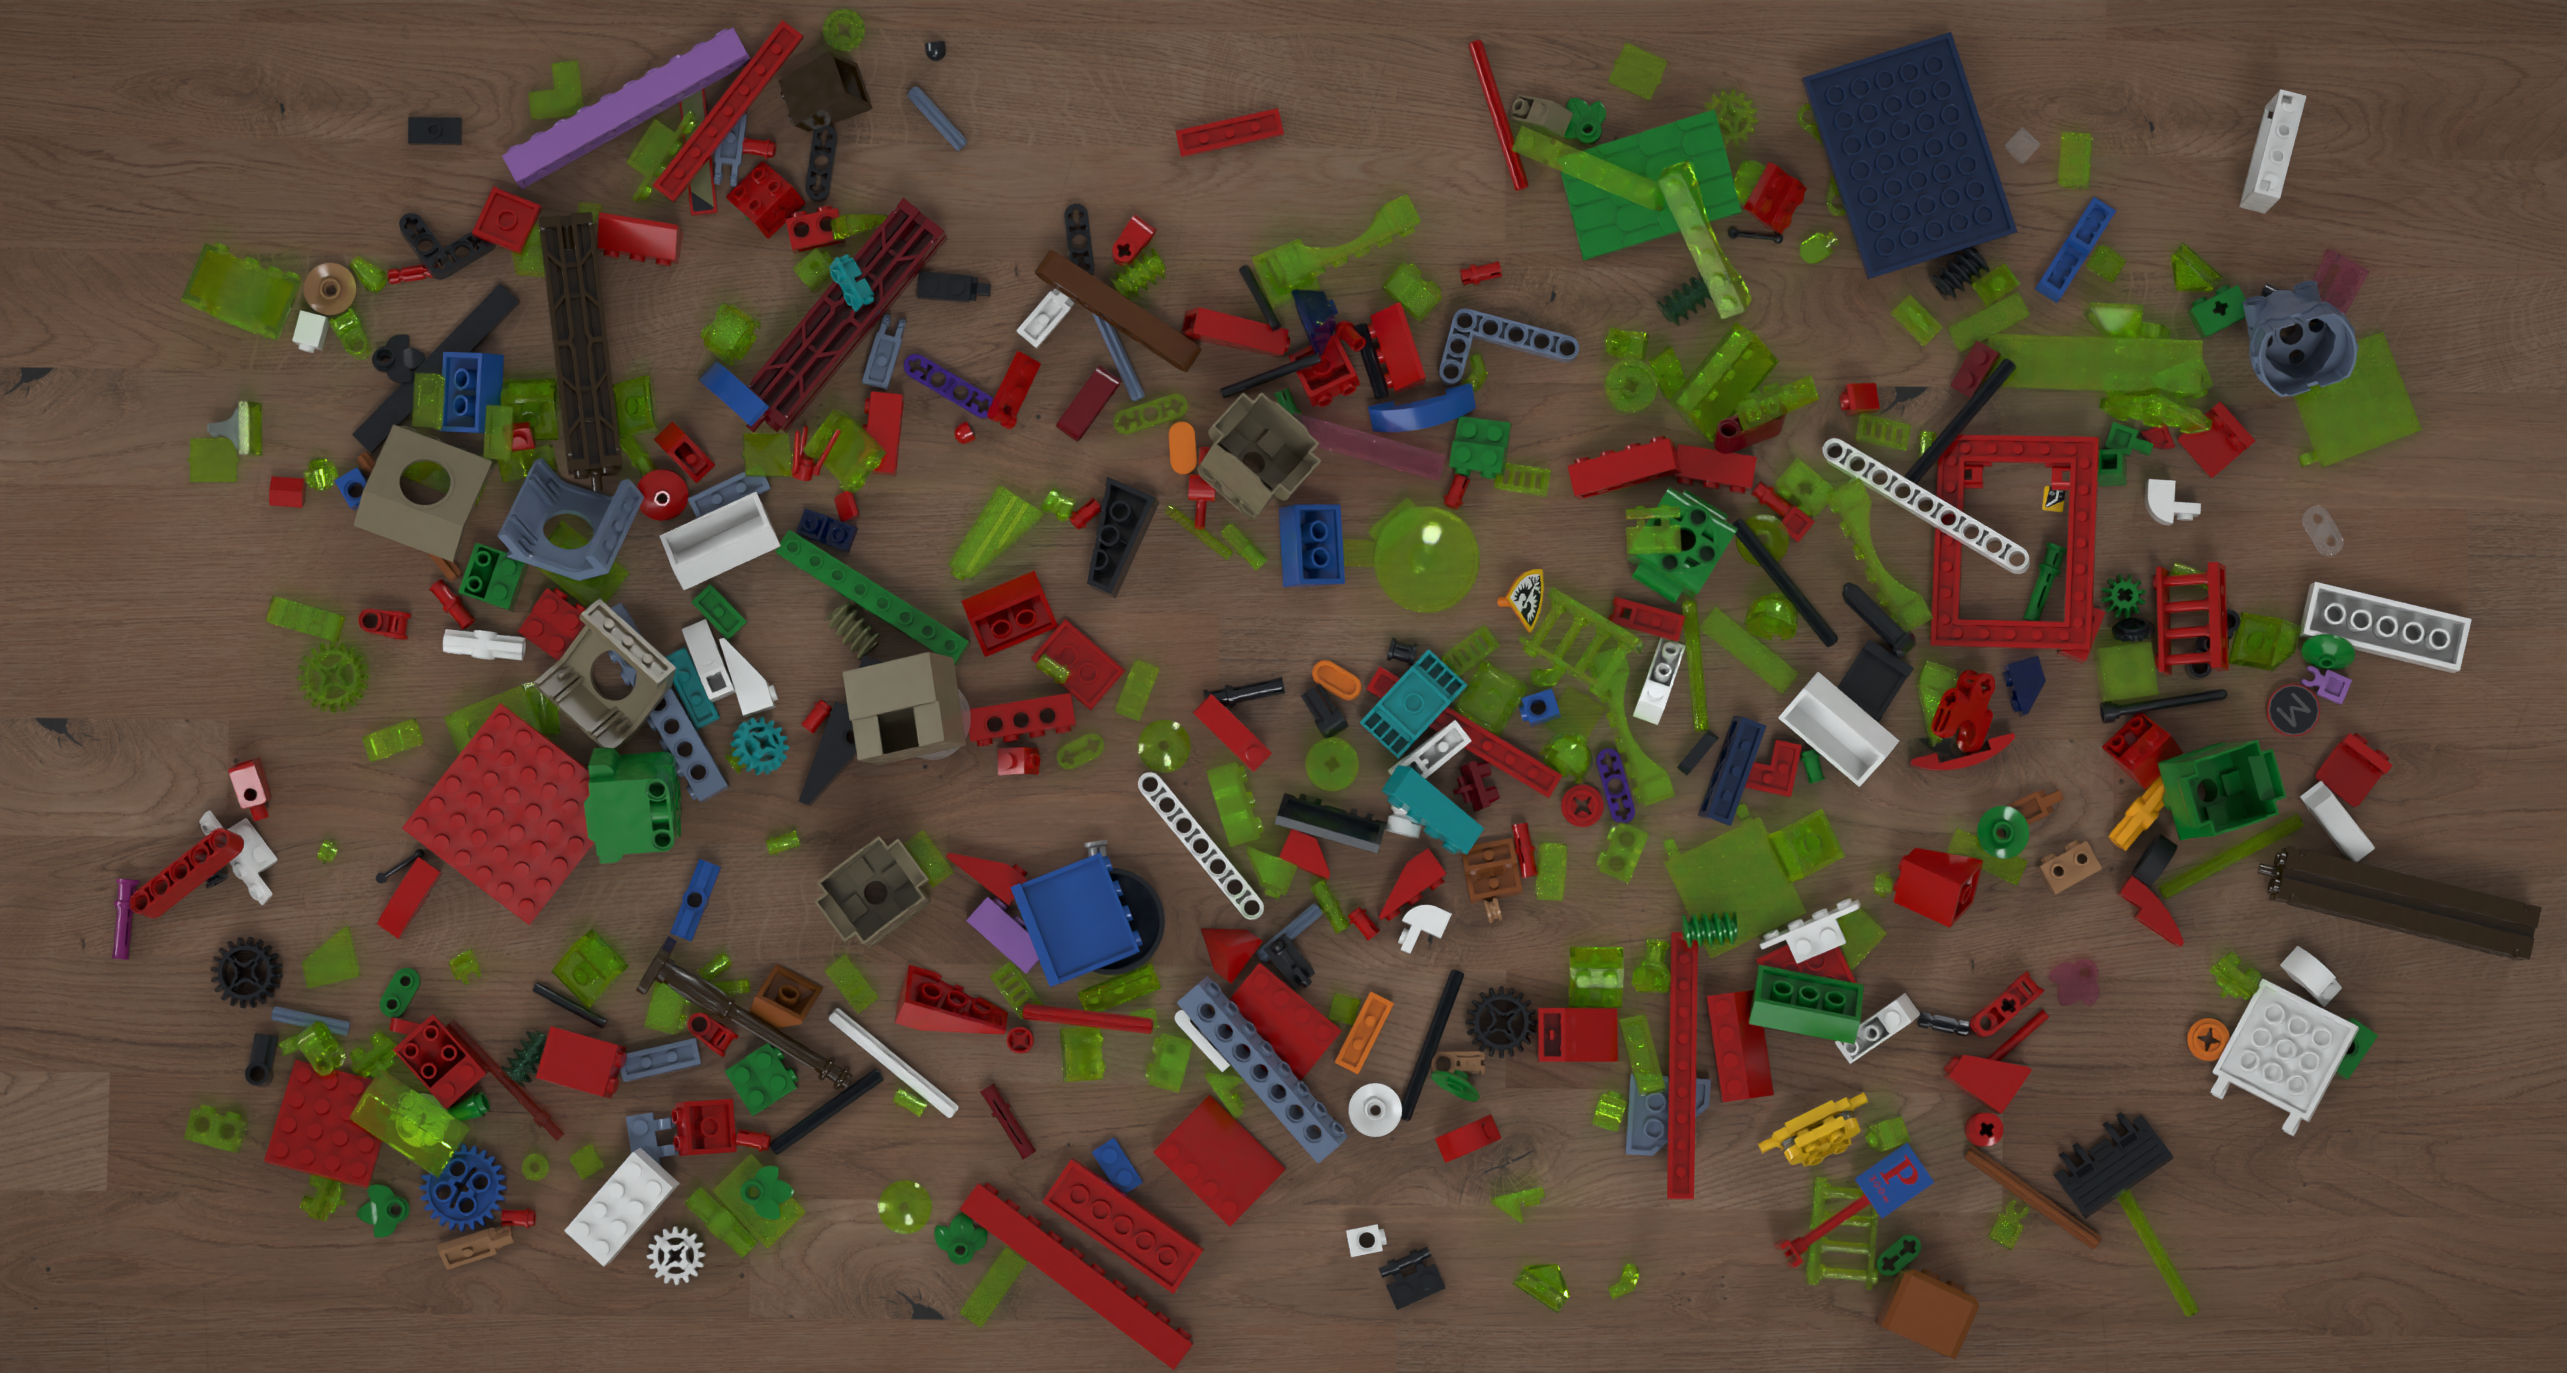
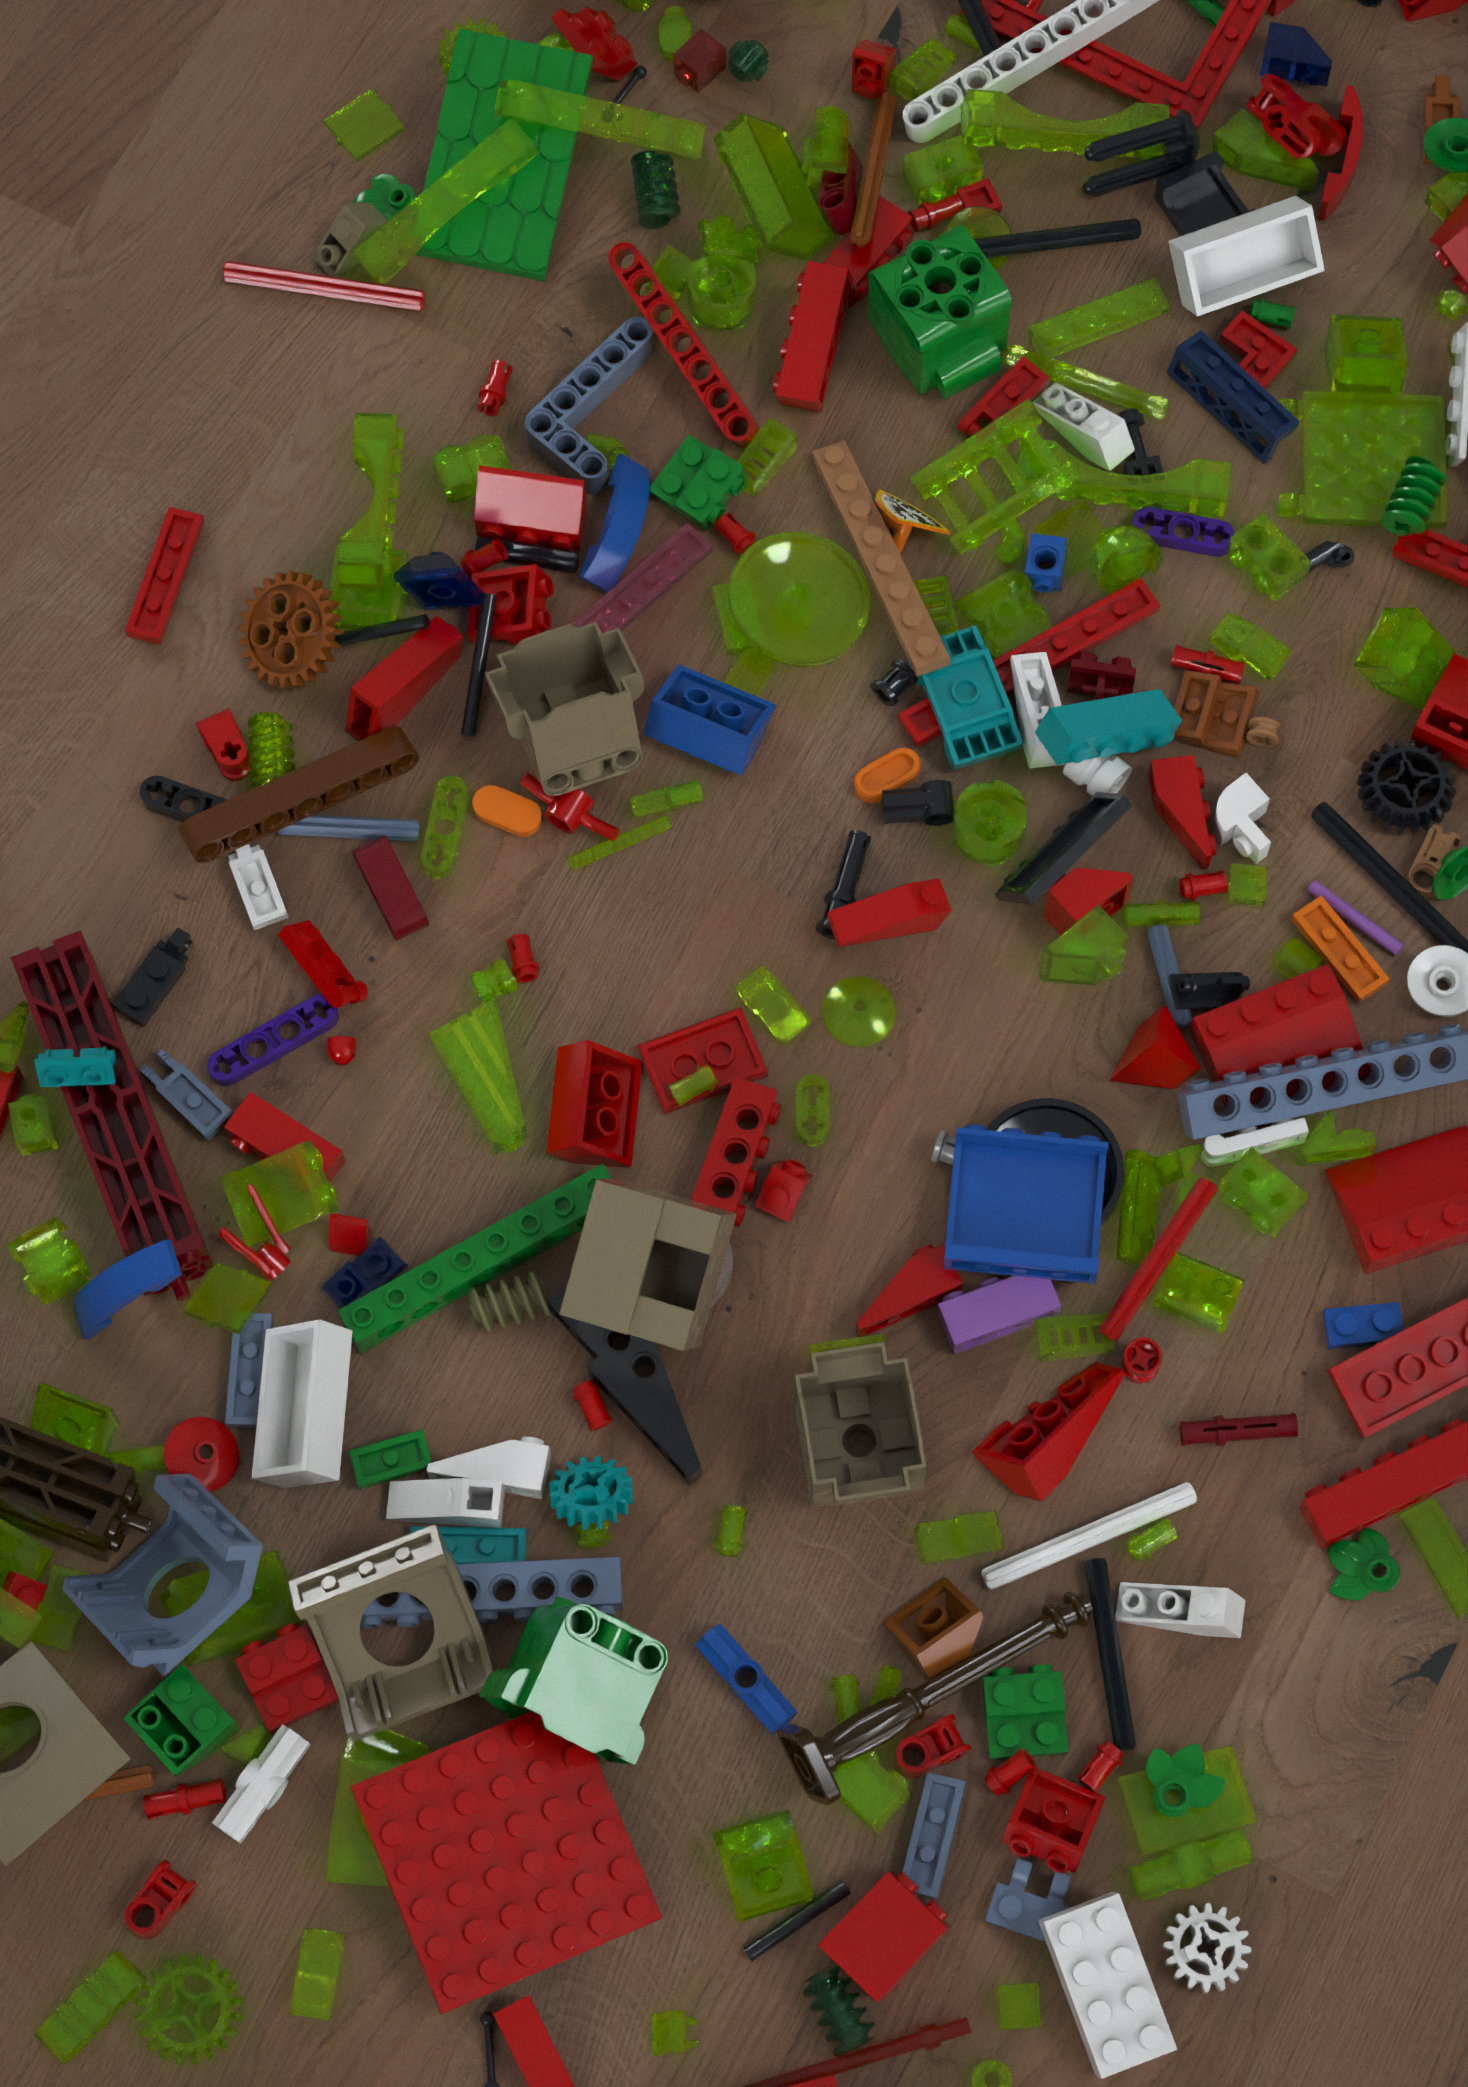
camera: 65 degrees left, 15 degrees down
red slope [653,421,715,484] -> none
clear neon green dish [878,1180,932,1234] -> none
black wedge [1087,477,1159,599] -> none
white beam [1138,772,1264,920] -> none
clear neon green brick [1206,761,1264,849] -> none
red gear [1561,785,1604,827] -> none
clear neon green plate [1626,504,1681,555] -> none
clear neon green connector [1631,939,1671,994] -> none
black beam [1677,729,1719,776] -> none
clear neon green cylinder [1744,592,1798,641] -> none
none -> clear neon green slope [221,1725,270,1767]
none -> dark orange gear [237,571,344,689]
none -> red beam [608,242,760,448]
none -> clear red brick [673,29,726,93]
none -> clear green gear [728,40,769,82]
none -> medium nougat plate [812,440,950,677]
none -> dark orange axle [850,92,897,248]
none -> red pin [985,1747,1037,1796]
none -> white slope [1115,1582,1246,1638]
none -> black hinge [1118,408,1164,488]
none -> clear neon green slope [1152,1144,1204,1187]
none -> clear neon green plate [1228,864,1268,906]
none -> black arm [1299,541,1355,573]
none -> medium lavender bar [1306,880,1404,956]

